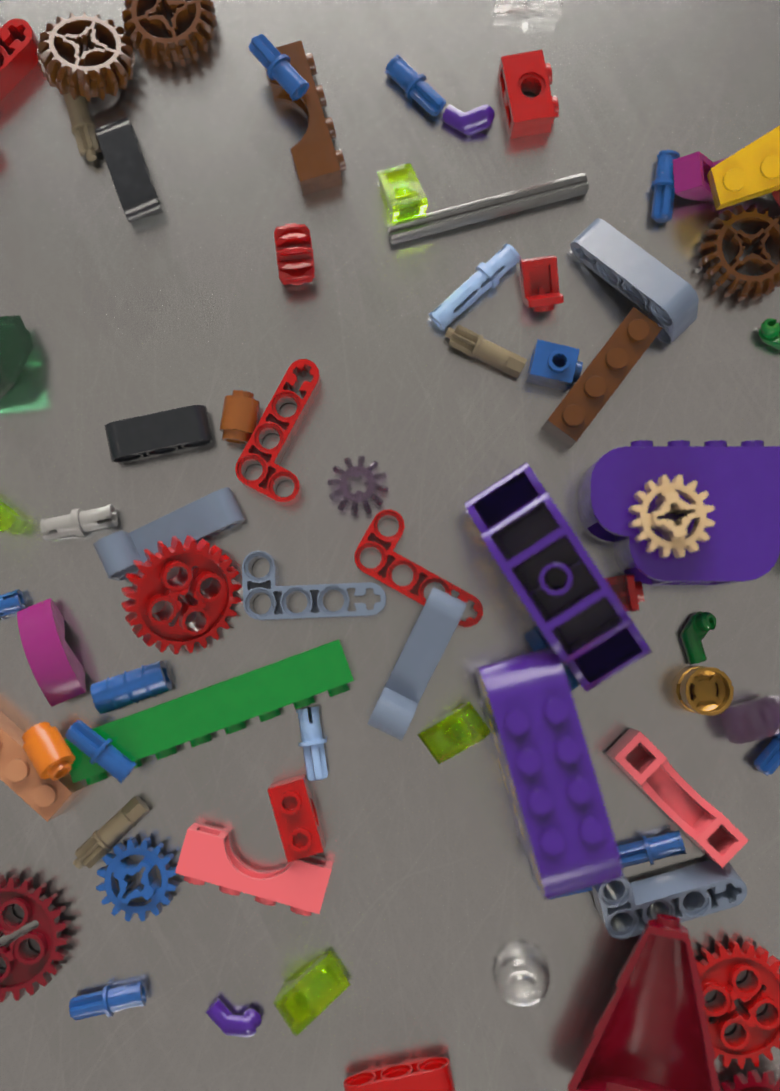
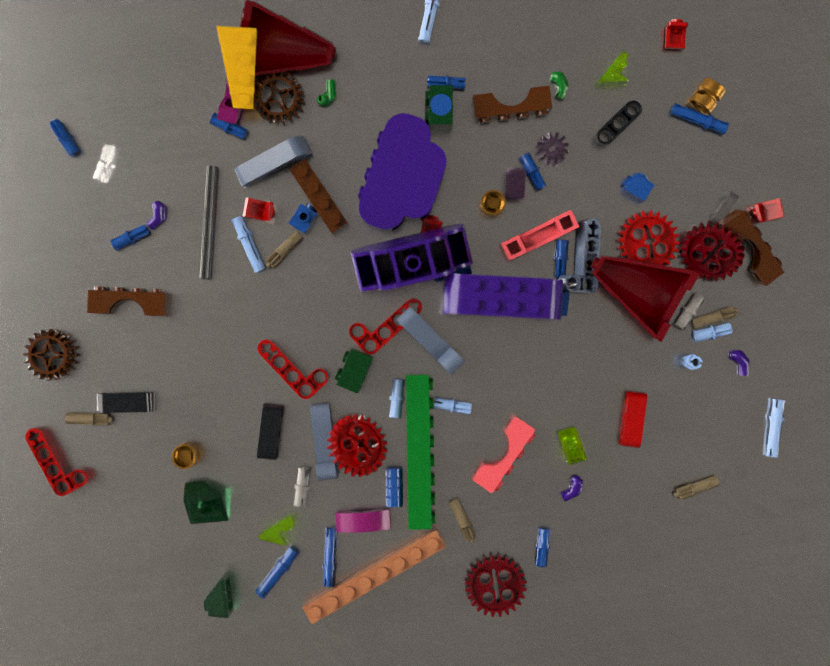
camera: 70 degrees left, 5 degrees up
orange brick [22,722,75,781] -> none
reddish brown gear [37,11,135,102] -> none
blue axle [65,720,137,783] -> none
blue gear [96,837,179,922] -> none
dark orange brick [220,390,260,445] -> none
sand blue beam [242,550,386,621] -> none
blue axle [248,34,309,101] -> none
red brick [267,773,326,863] -> none
red gear [274,223,315,286] -> none
clear purple gear [328,456,388,517] -> none
clear neon green slope [377,163,428,223] -> none
clear neon green slope [418,701,492,764] -> none
clear hair [494,942,550,1006] -> none
red brick [498,49,559,139] -> none
tan gear [628,475,715,558] -> none
green arm [681,611,716,665] -> none
none -> pearl gold wheel [172,442,201,469]
none -> dark green brick [335,348,374,394]
none -> light blue pin [389,379,405,418]

